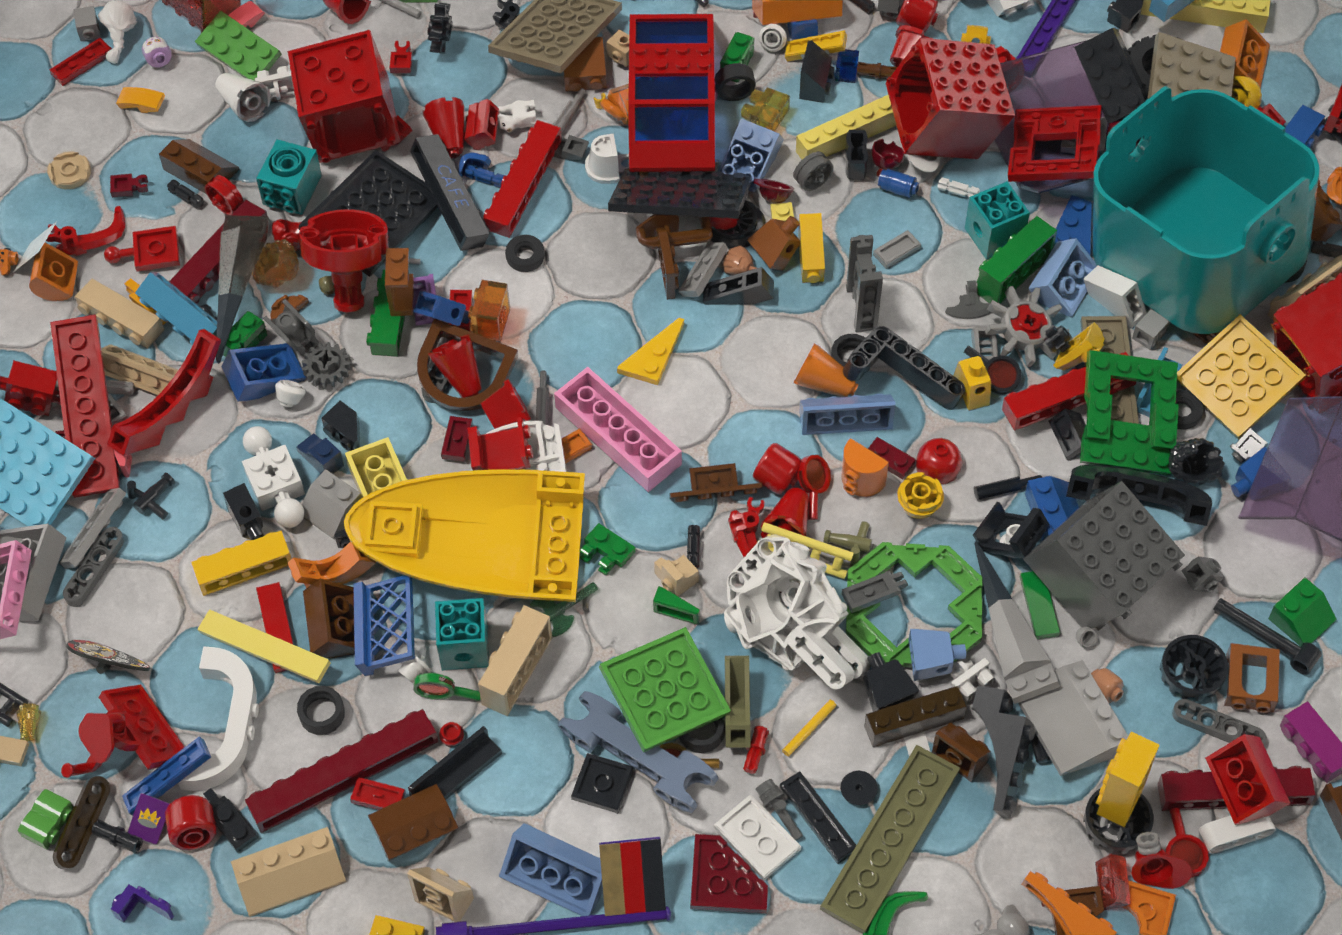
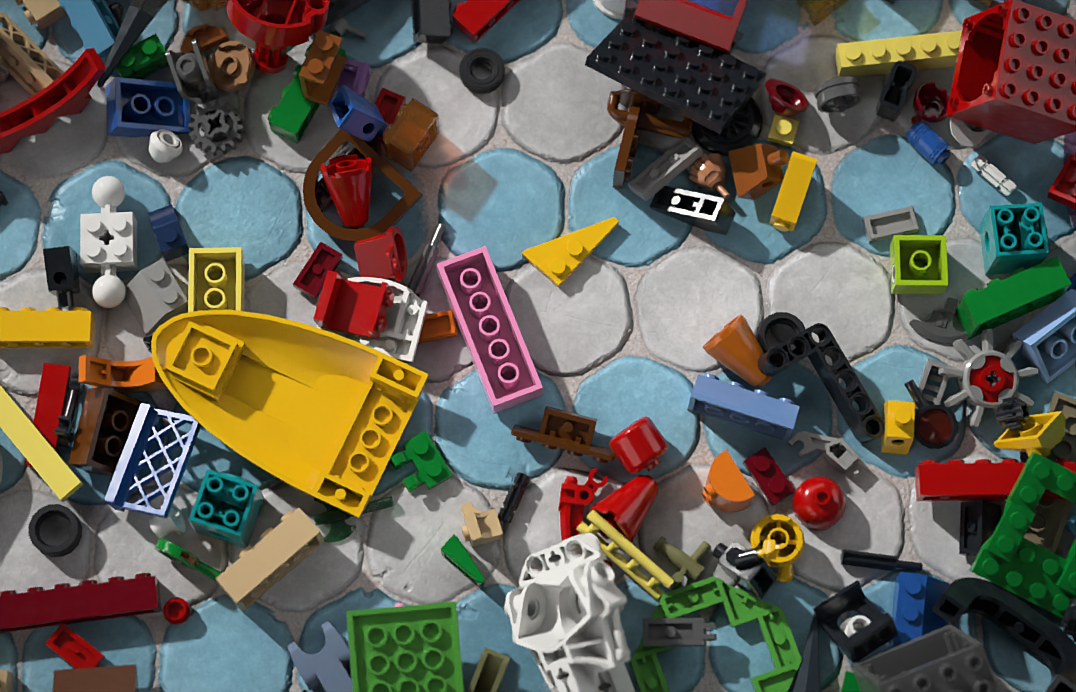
camera: 20 degrees right, 15 degrees up
black slope [321,400,360,451] -> none
black panel [408,726,502,800] -> none
medium blue slope [718,118,784,193] -> none
red piece [797,455,831,520] -> none
dark grey fence [846,235,883,332] -> none
none -> black bar [55,376,85,448]
none -> medium nougat tile [208,41,256,92]
none -> black torso [713,539,794,599]
none -> light grey piece [787,431,859,474]
none -> lime brick [890,235,948,295]

